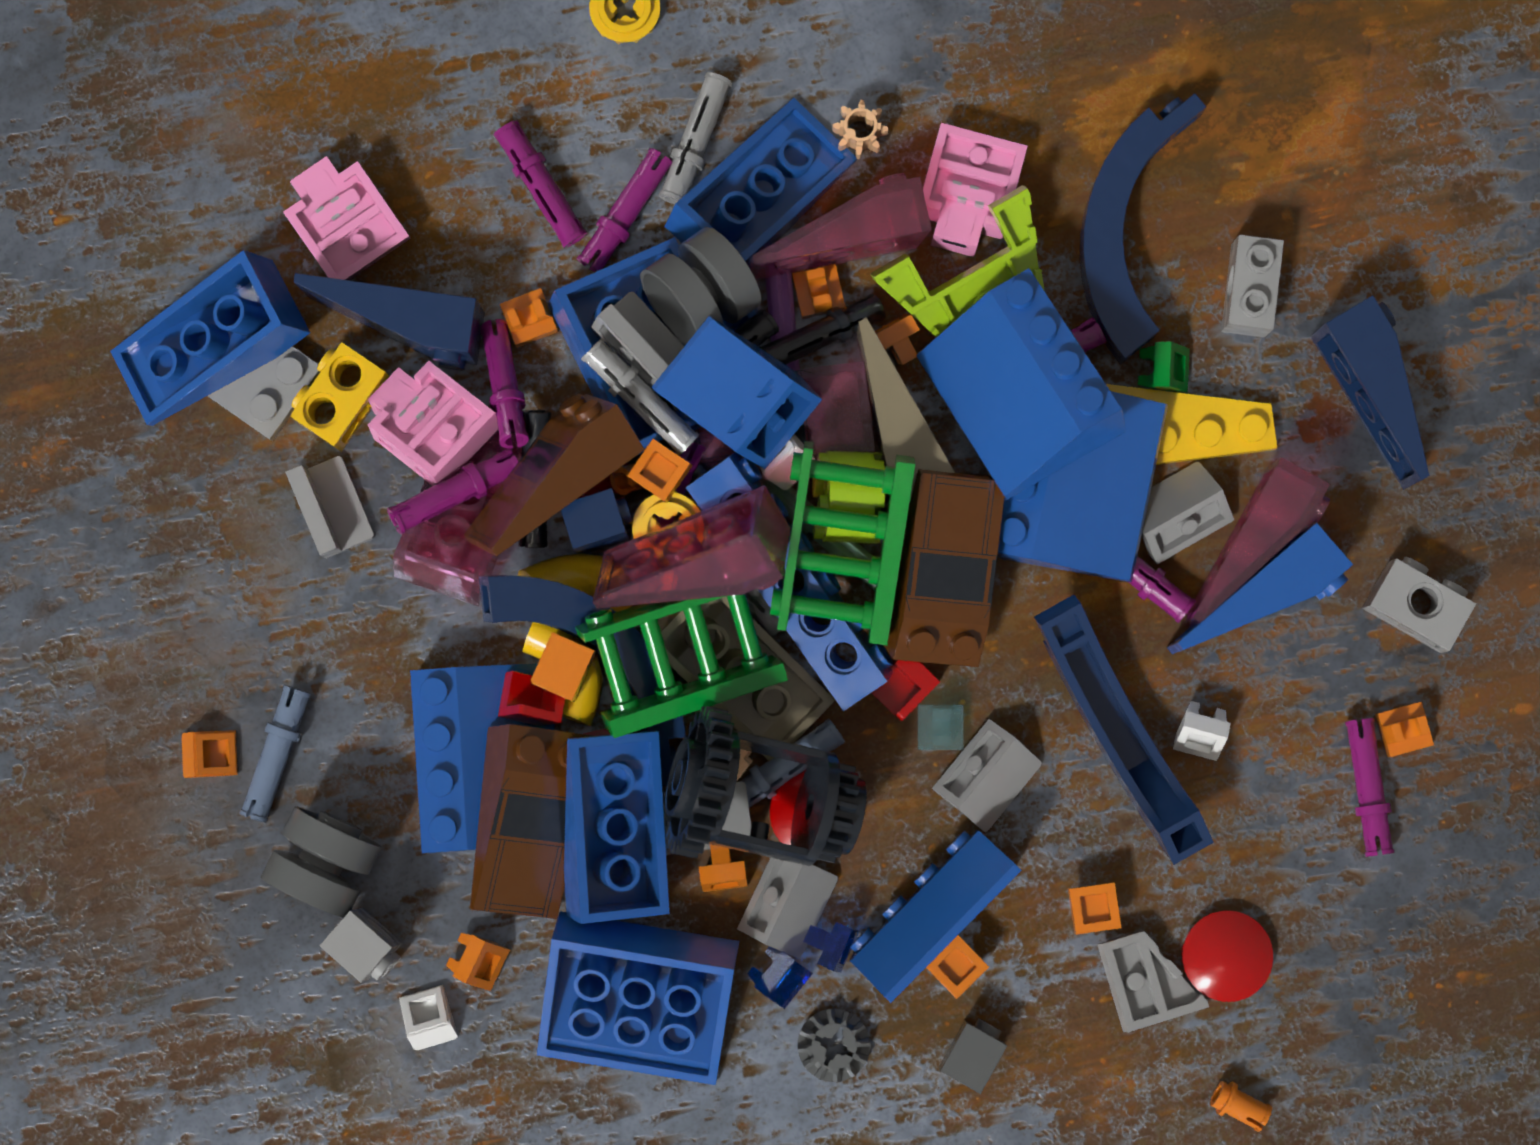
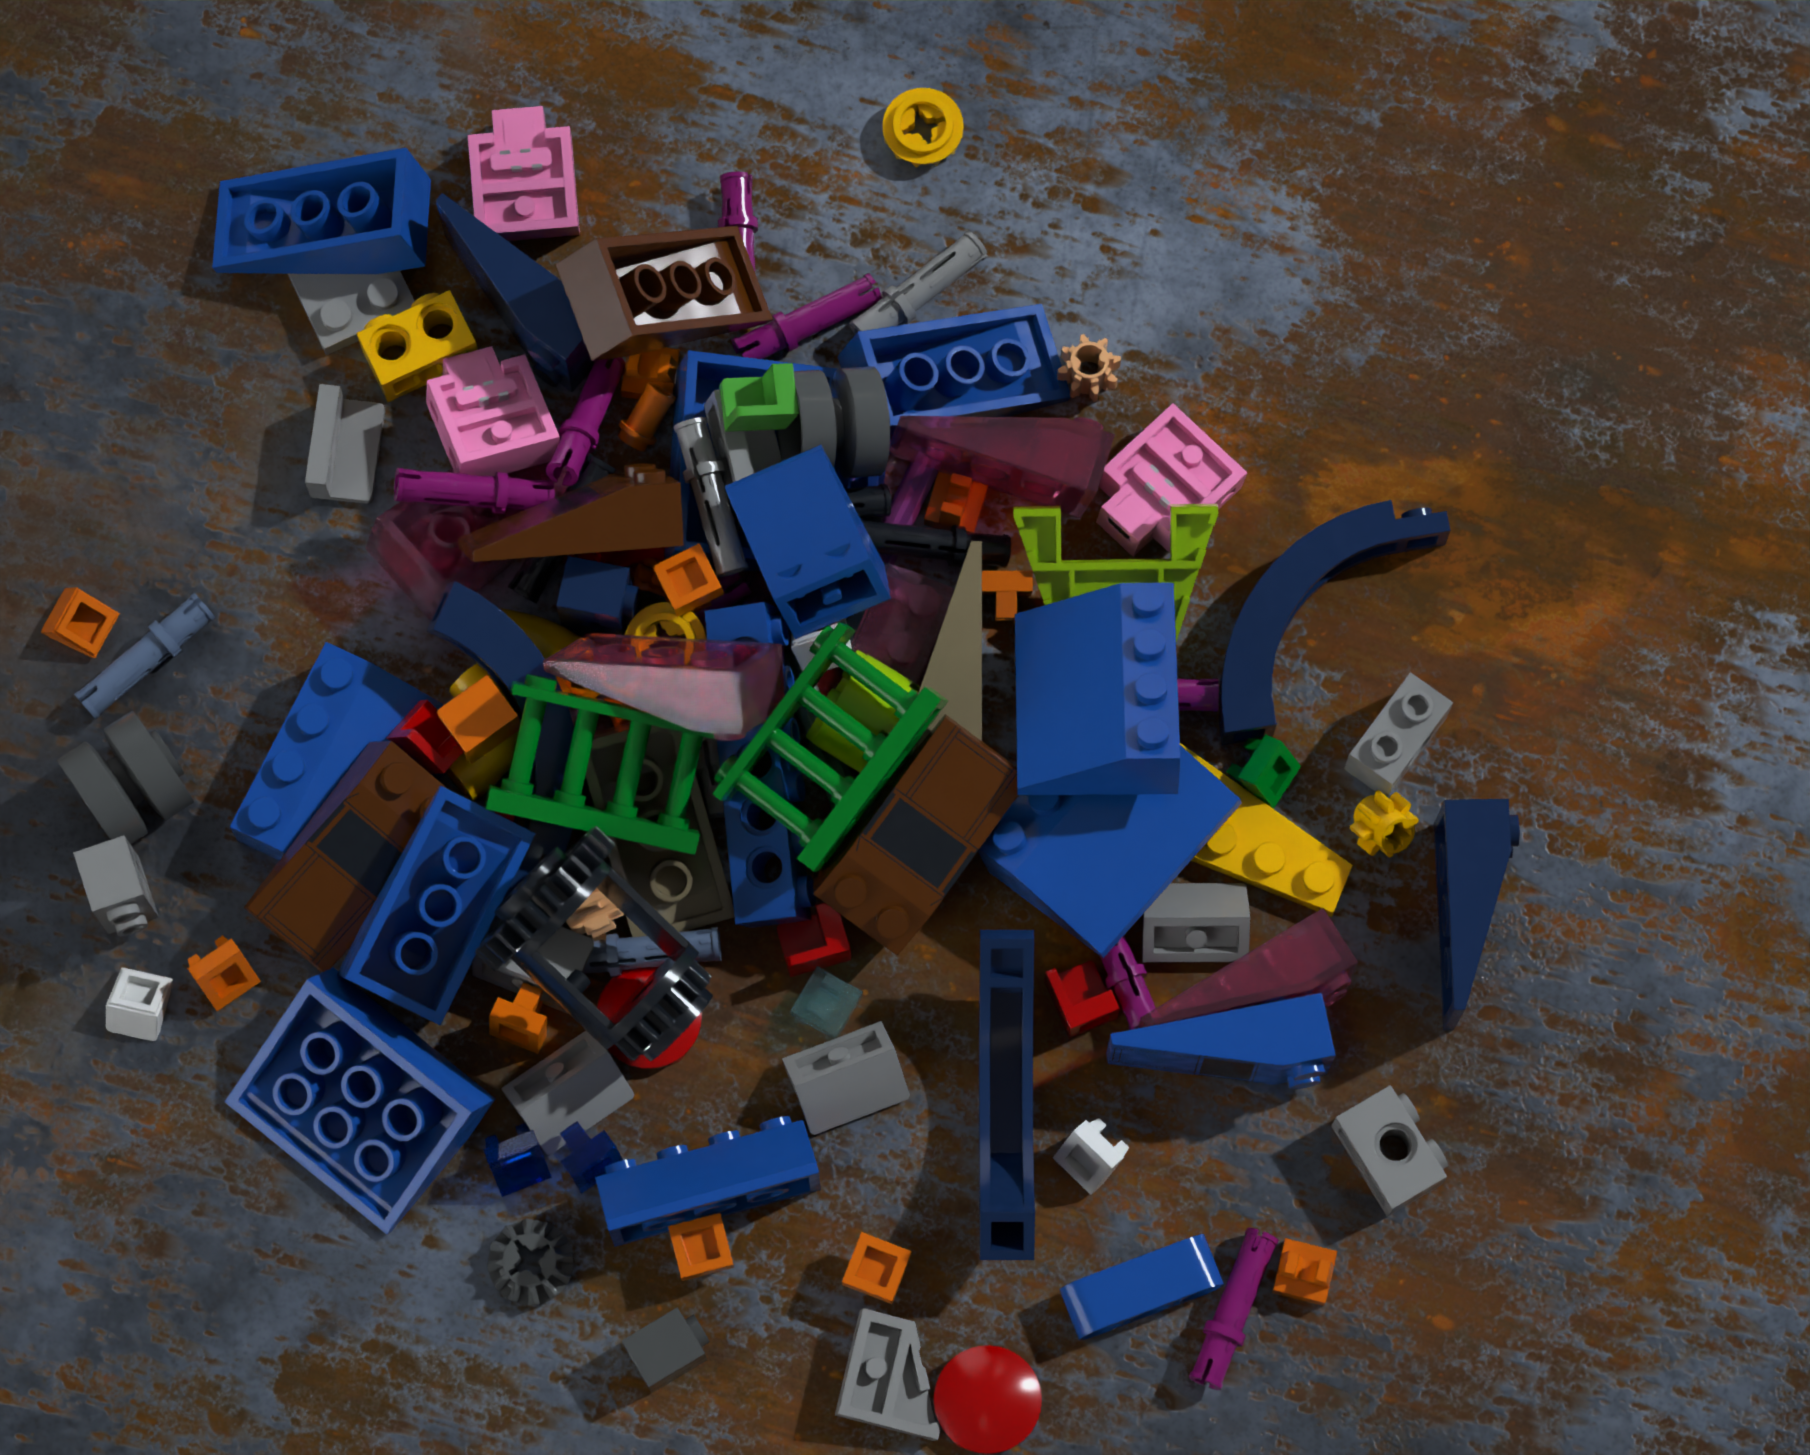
camera: 25 degrees right, 10 degrees down
none -> reddish brown slope [556,226,773,361]
none -> orange pin [618,382,676,452]
none -> bright green panel [719,363,799,432]
none -> red panel [1044,961,1120,1039]
none -> blue beam [1059,1234,1224,1341]
none -> yellow gear [1350,790,1419,858]

